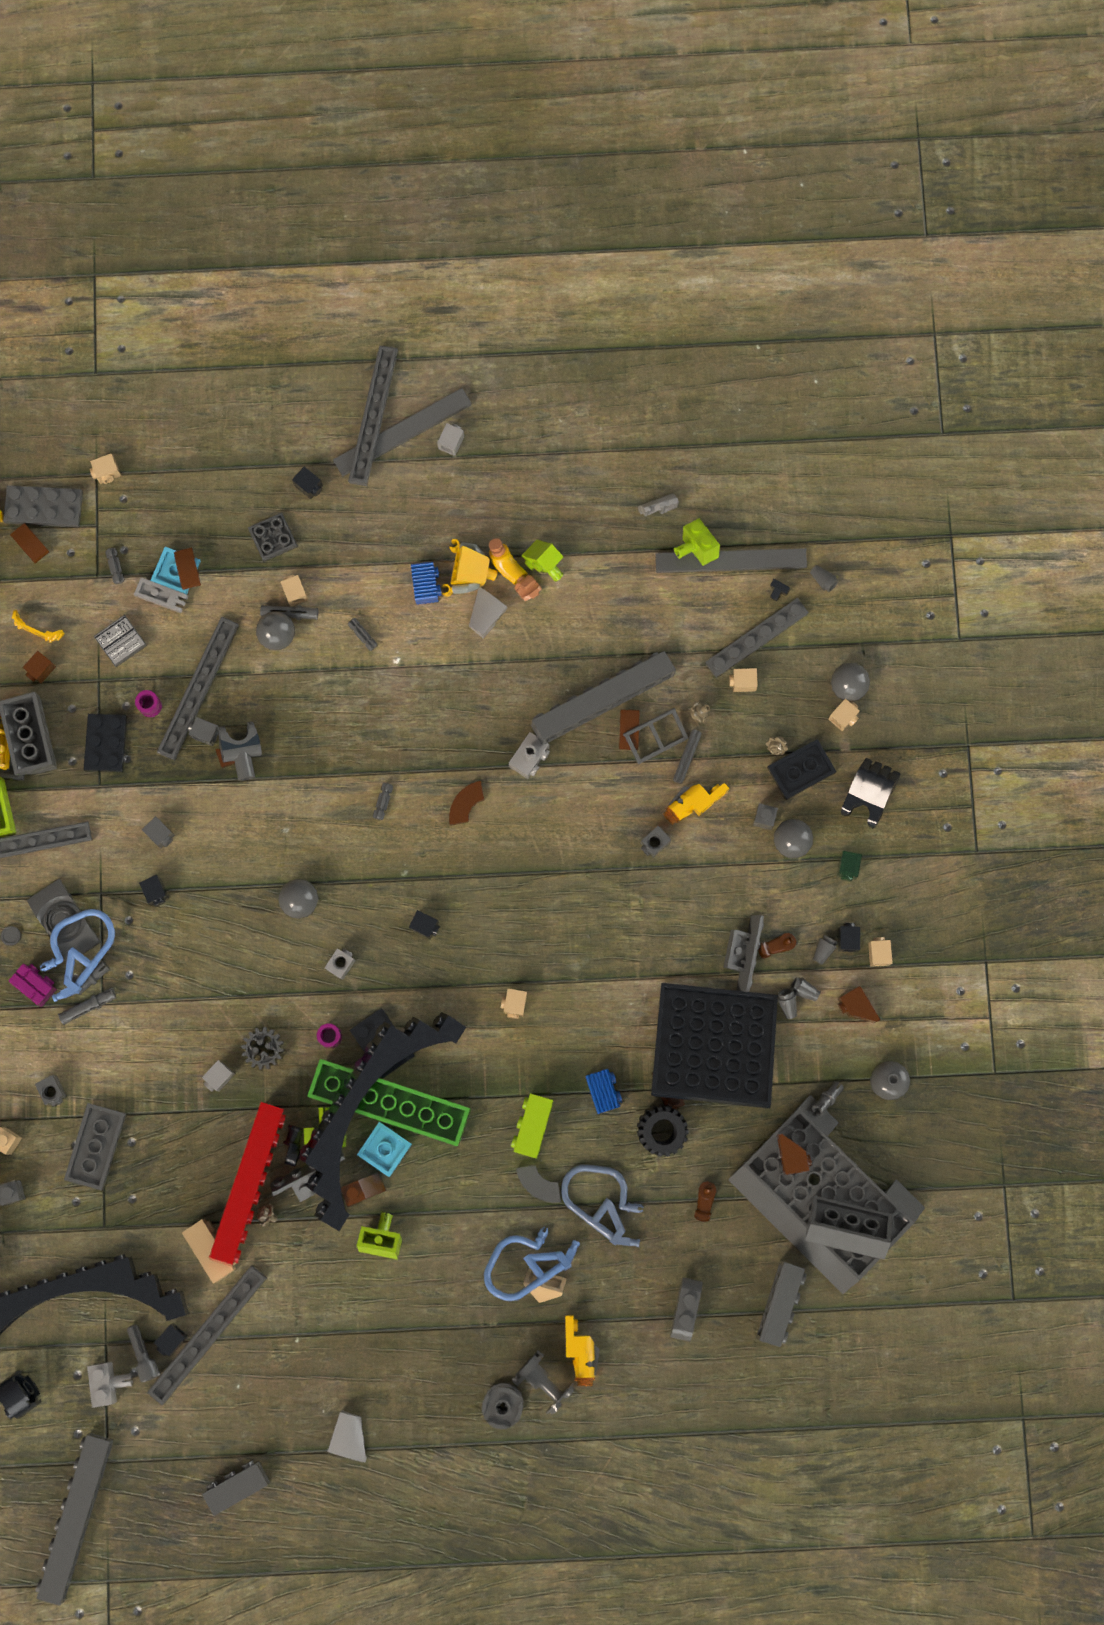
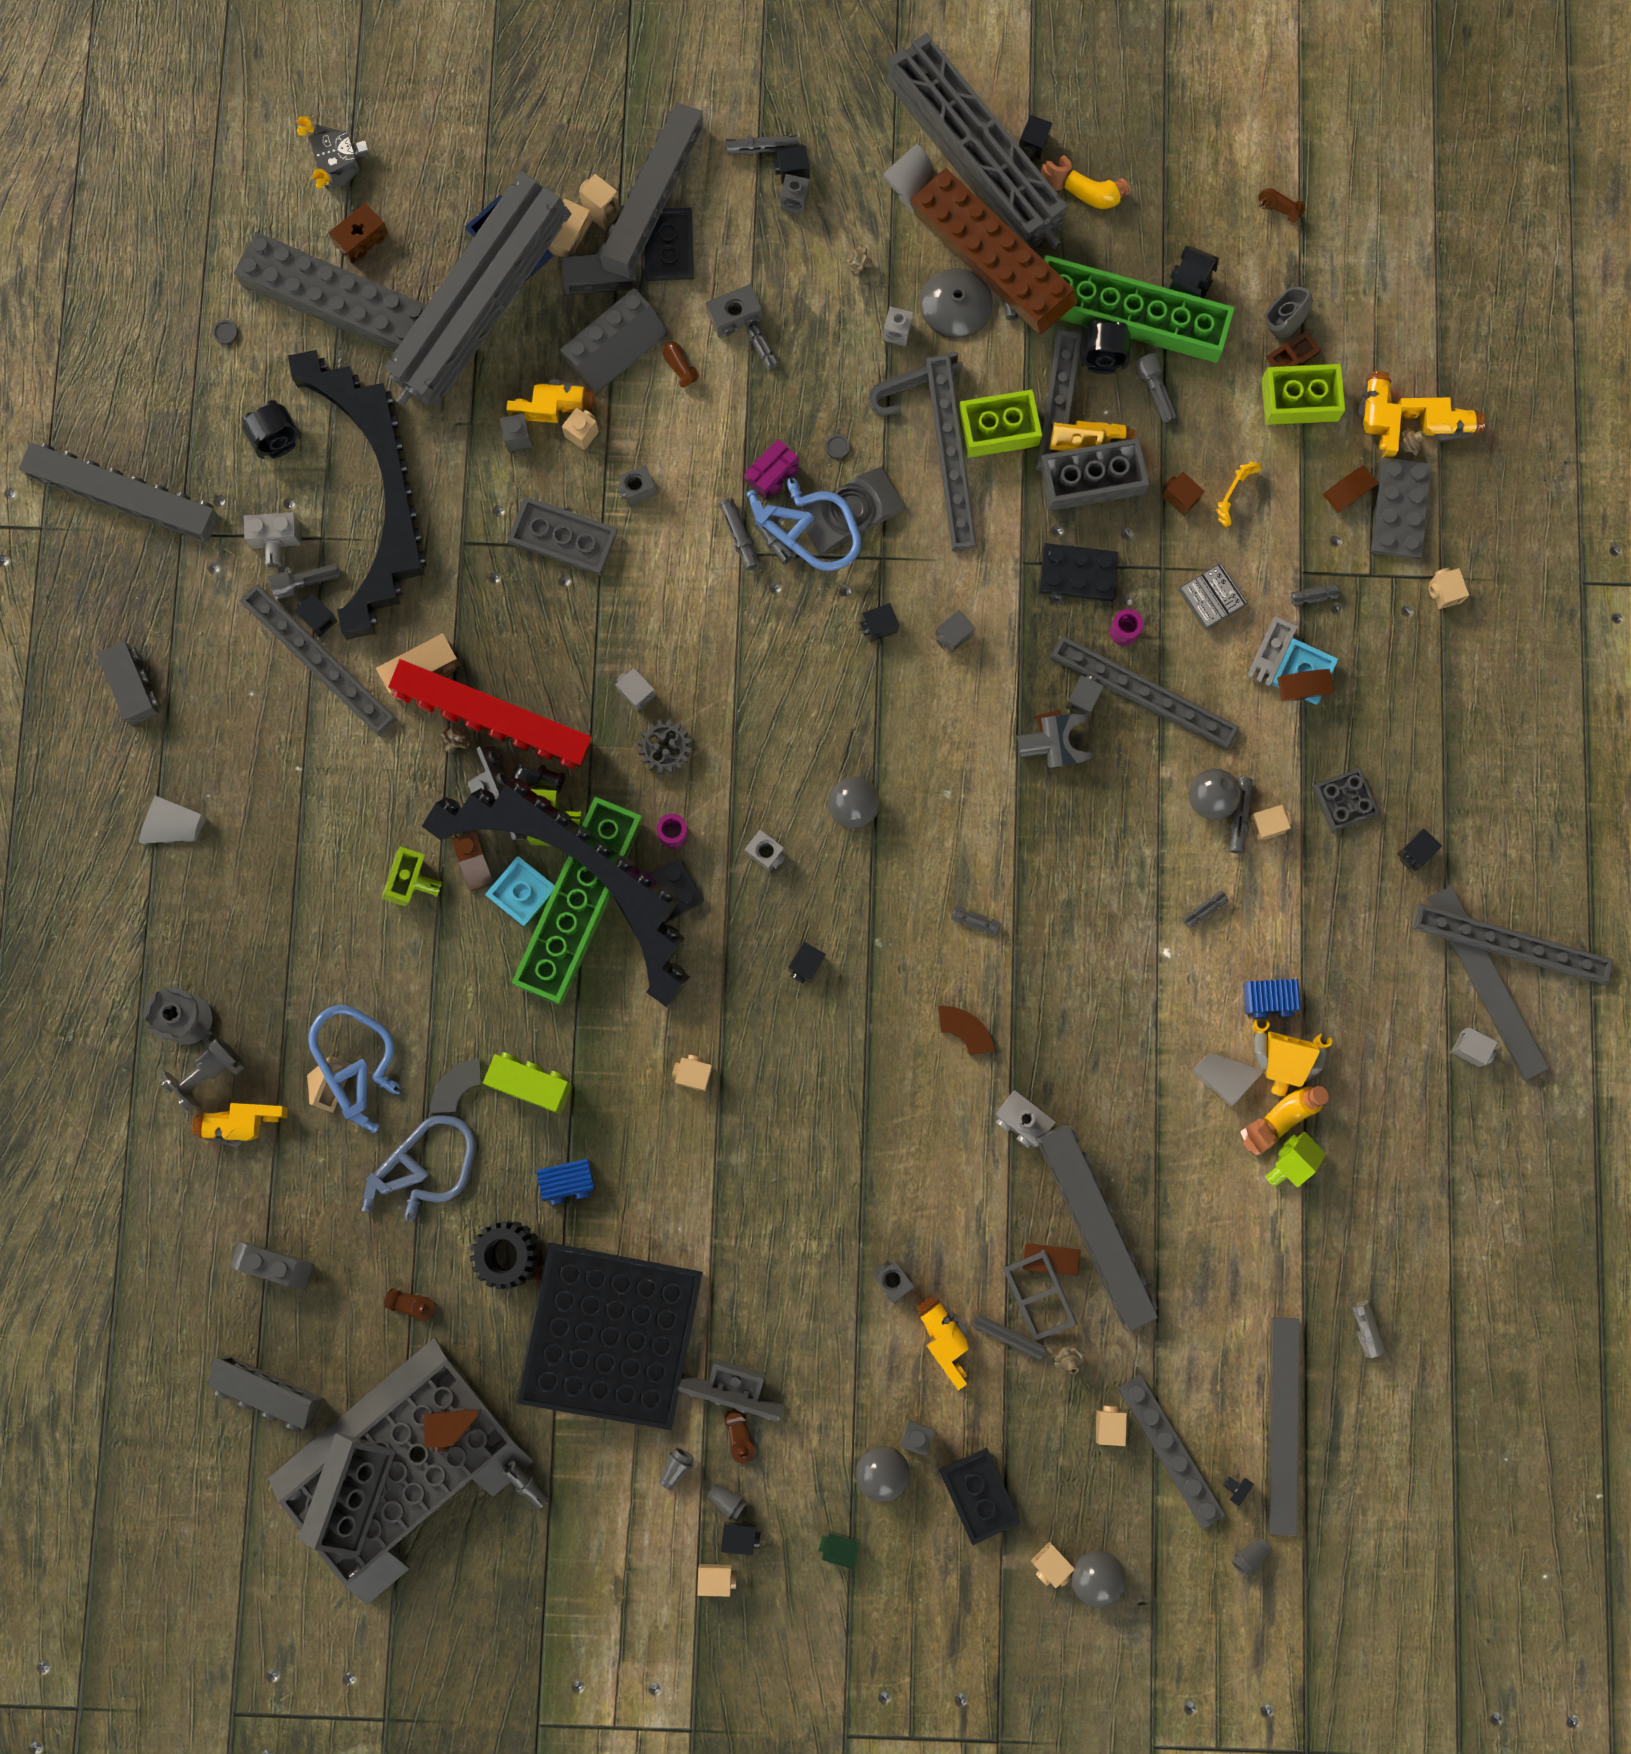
camera: 90 degrees right, 0 degrees up
lime brick [674,518,720,566] -> none
dark tan plant [766,736,789,755] -> none
dark grey cone [777,988,797,1019] -> none
reddish brown slope [837,986,880,1023] -> none
black piece [841,758,901,829] -> none
dark grey cylinder [870,1061,910,1100] -> none

